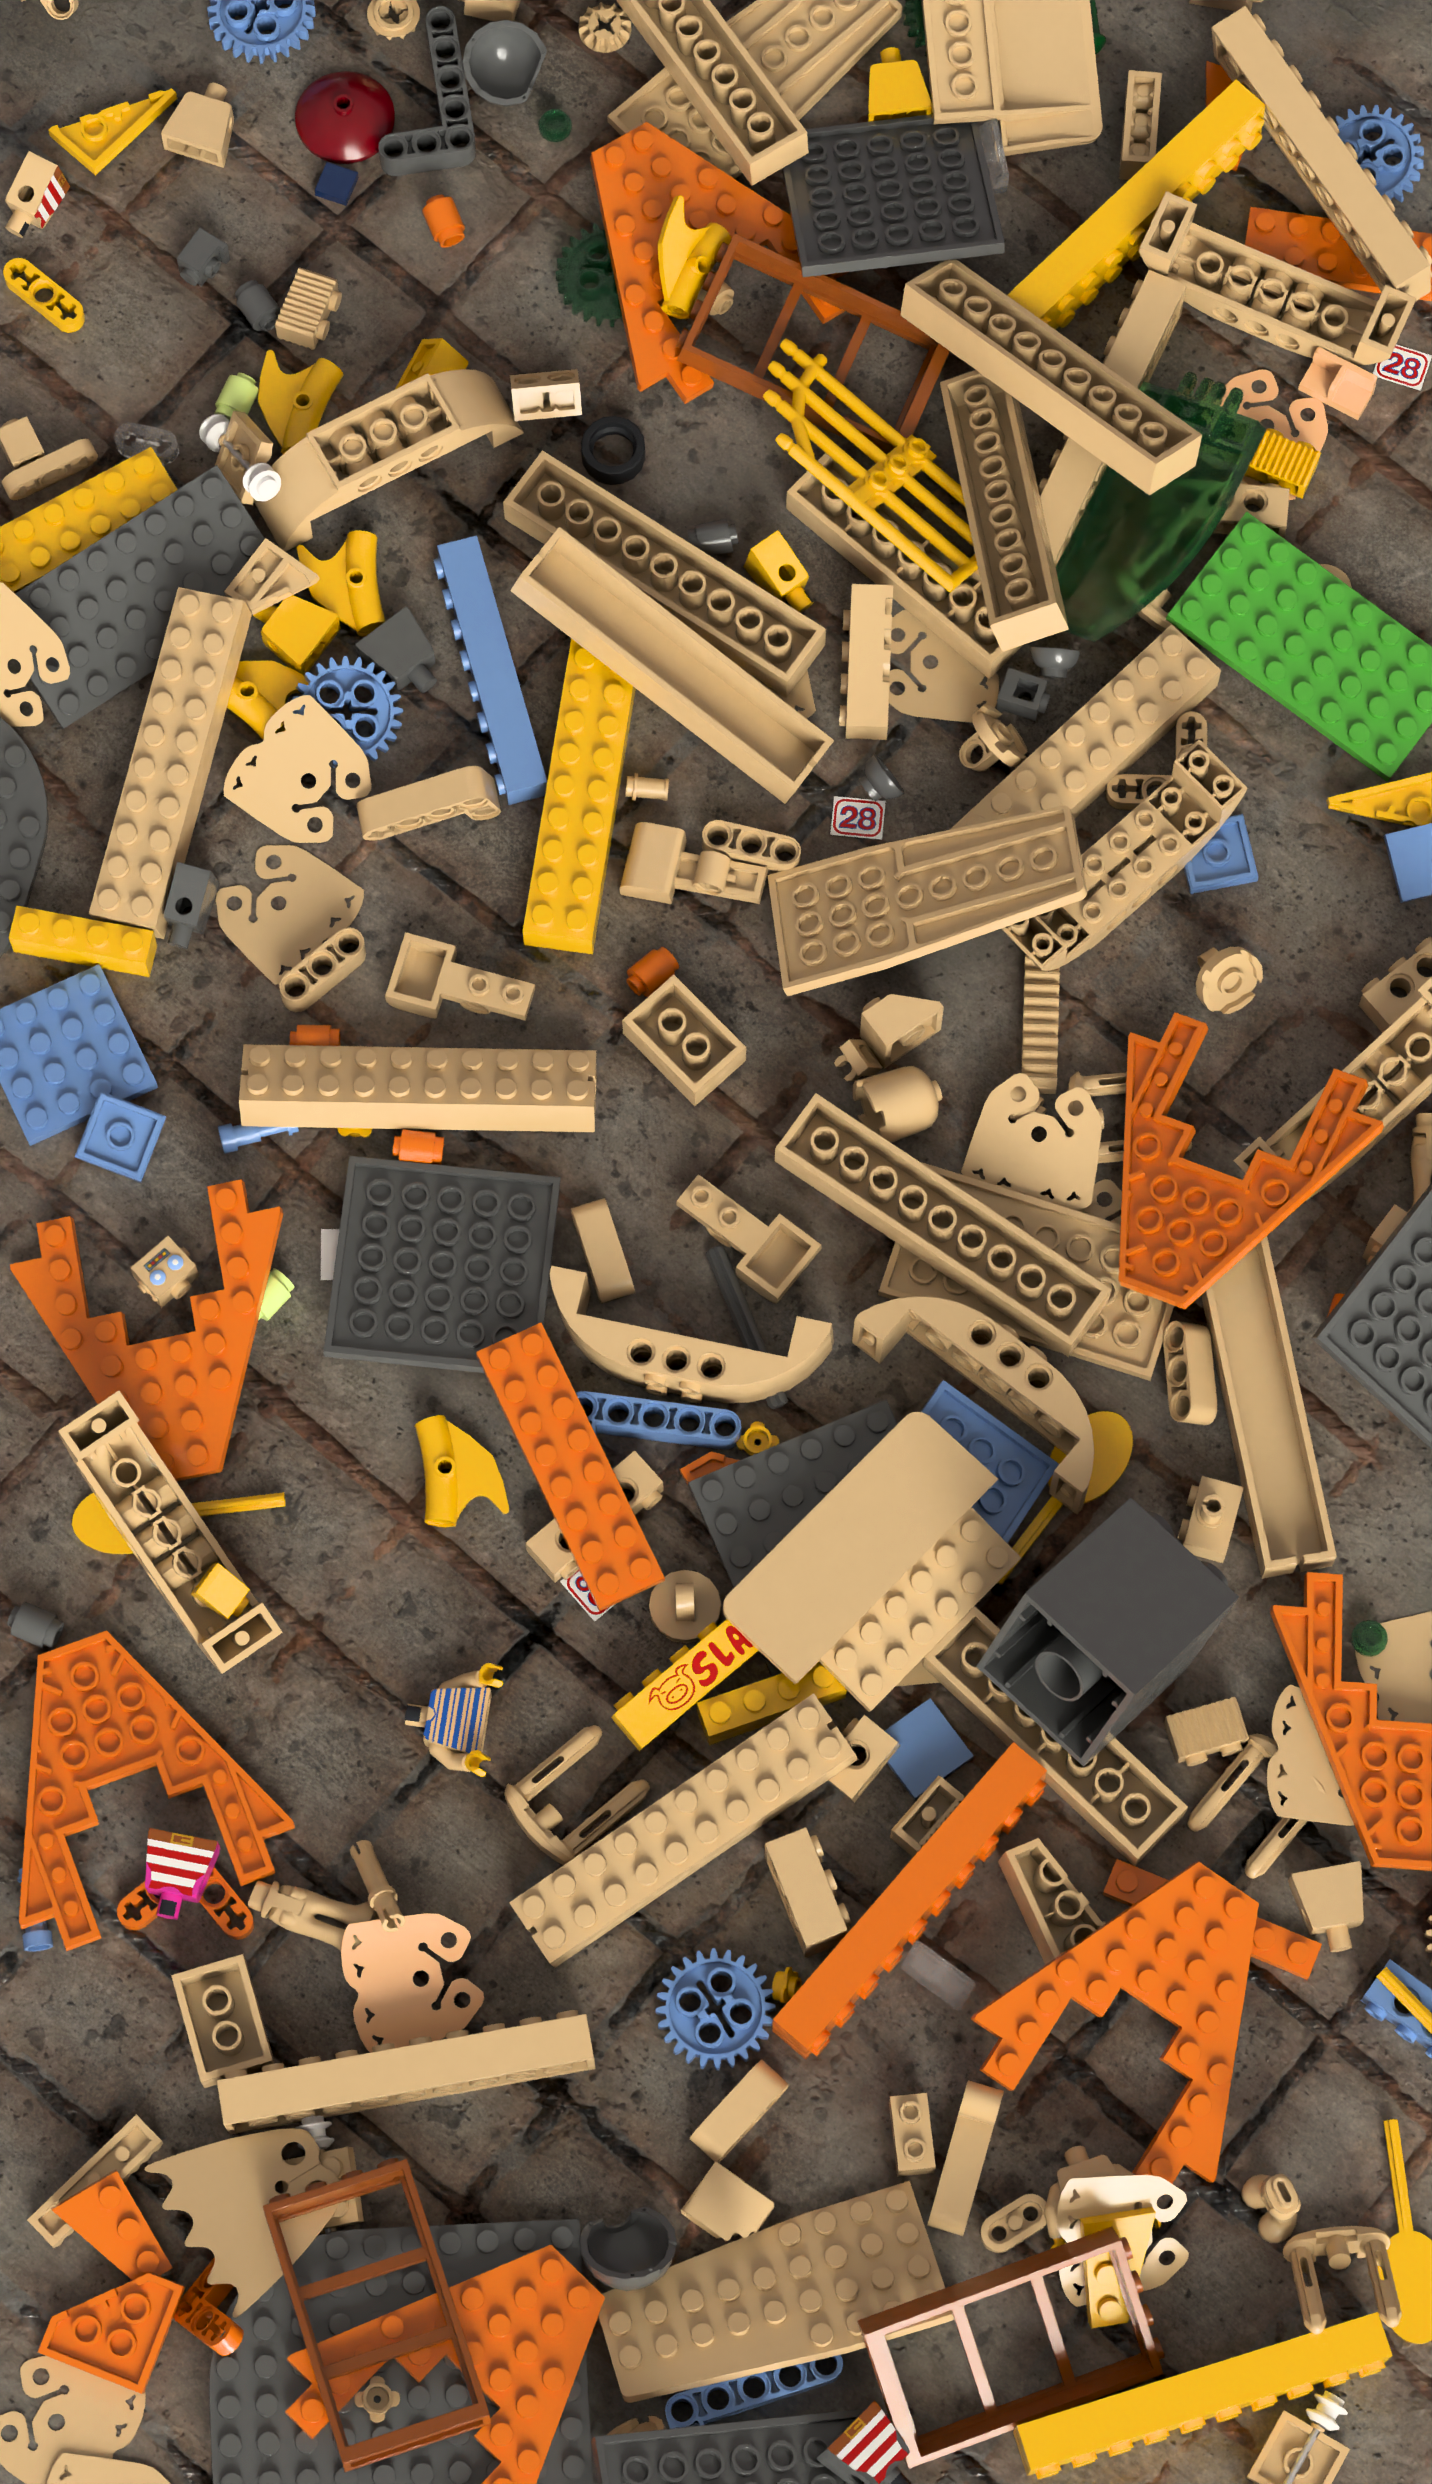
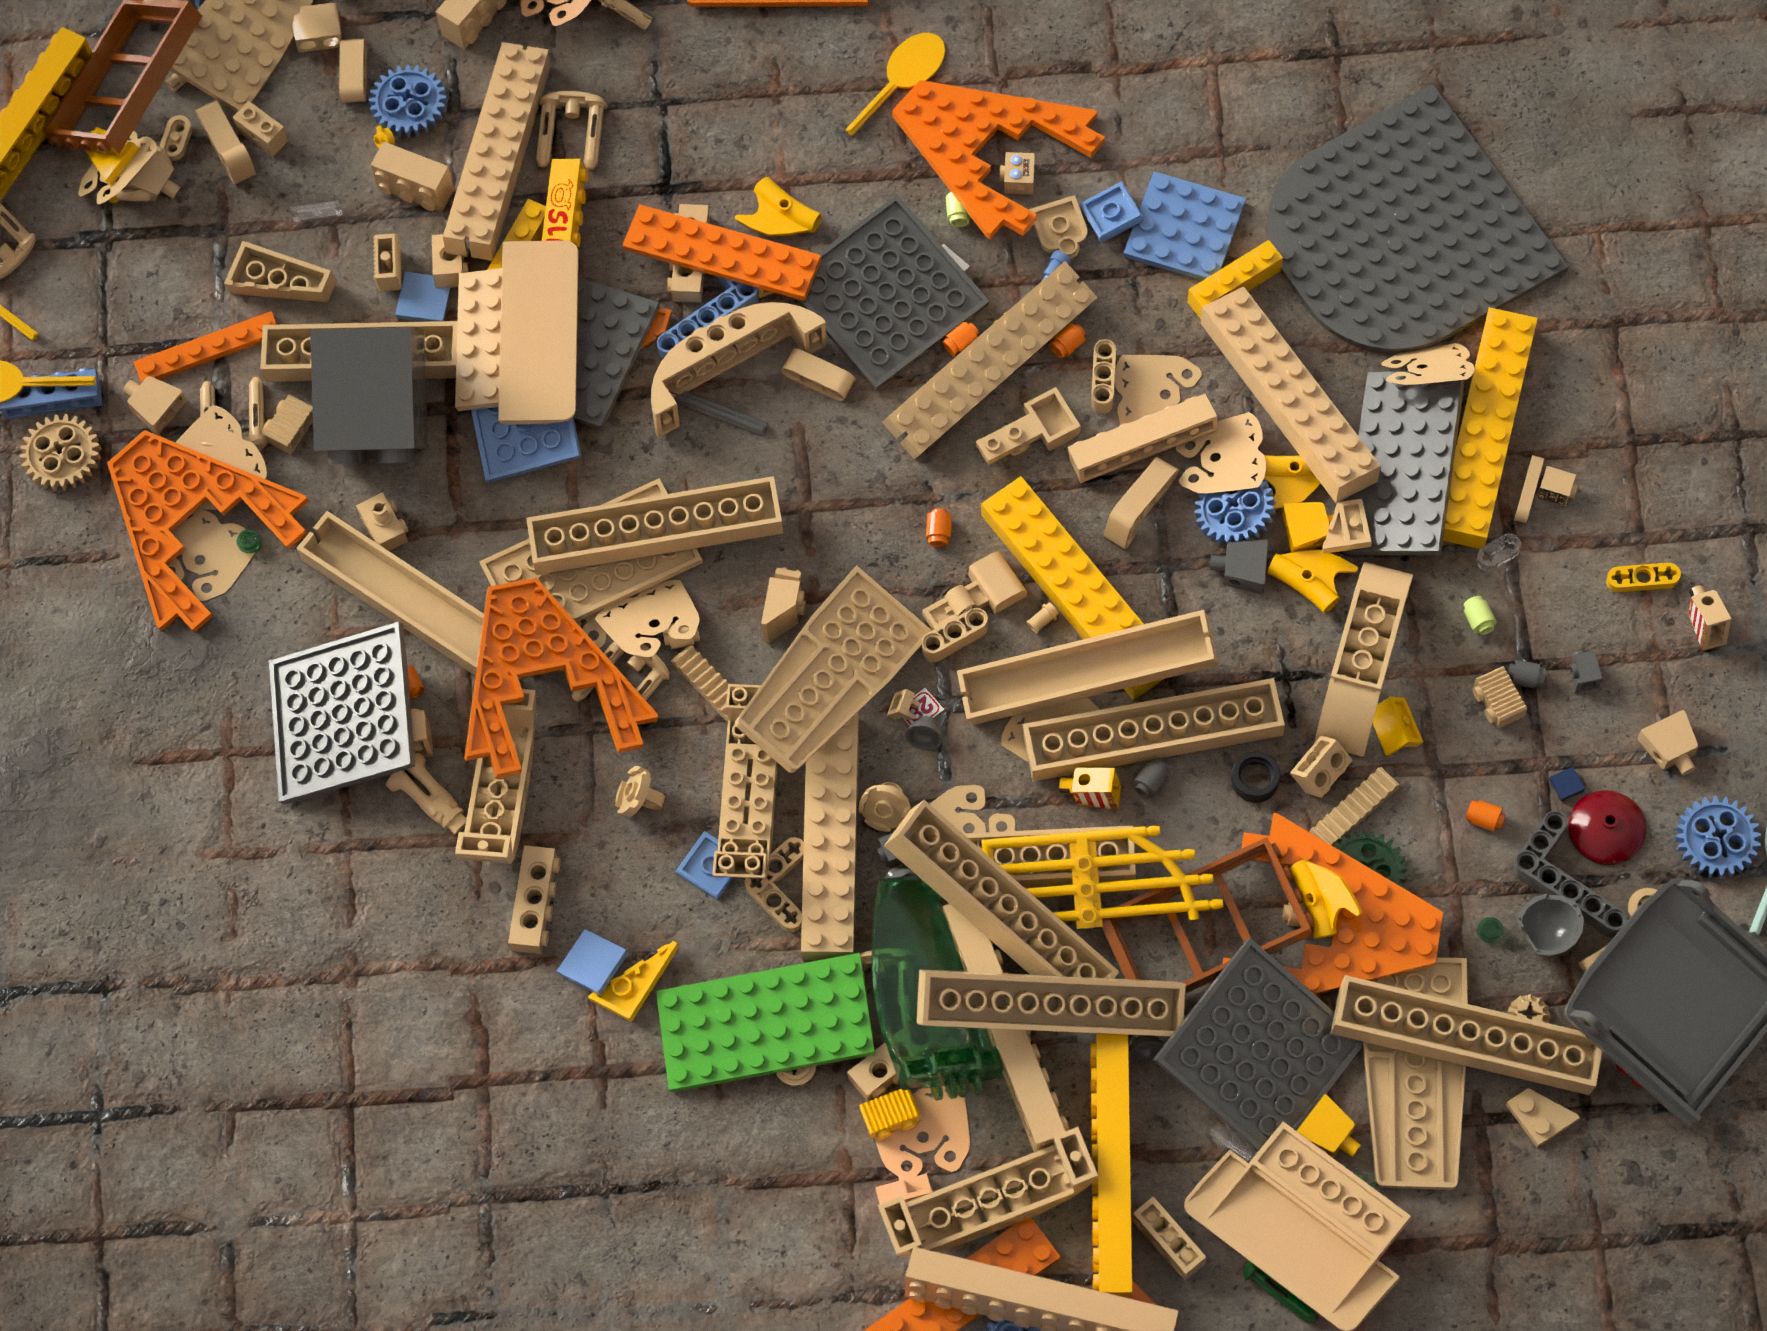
camera: 140 degrees right, 5 degrees down
yellow wing [48,88,177,176] -> none
tan slope [58,1390,283,1674] -> none
dark grey torso [164,862,220,949] -> none
yellow slope [191,1563,250,1620] -> none
plate [199,411,281,505] -> none
yellow pin [258,350,344,454] -> none
torso [405,1663,503,1777] -> none
medium blue brick [433,536,547,805] -> none
tan brick [622,975,746,1106] -> none
tan tile [649,1570,721,1643] -> none
tan plate [677,1174,821,1304] -> none
yellow plate [736,1421,779,1456] -> none
orange brick [772,1742,1047,2060] -> none
tan wedge [839,584,893,740] -> none
tan slope [852,1296,1094,1514] -> none
tan cylinder [853,1066,942,1143] -> none
orange wing [971,1862,1259,2195] -> none
yellow piece [997,1411,1133,1585] -> none
tan beam [1163,1321,1217,1426] -> none
tan piece [1241,2174,1301,2243] -> none
sticker [1373,344,1432,391] -> none
none -> tan tile [887,689,920,720]
none -> tan plate [1029,195,1087,260]
none -> tan brick [1068,394,1218,483]
none -> tan gear [1309,767,1399,847]

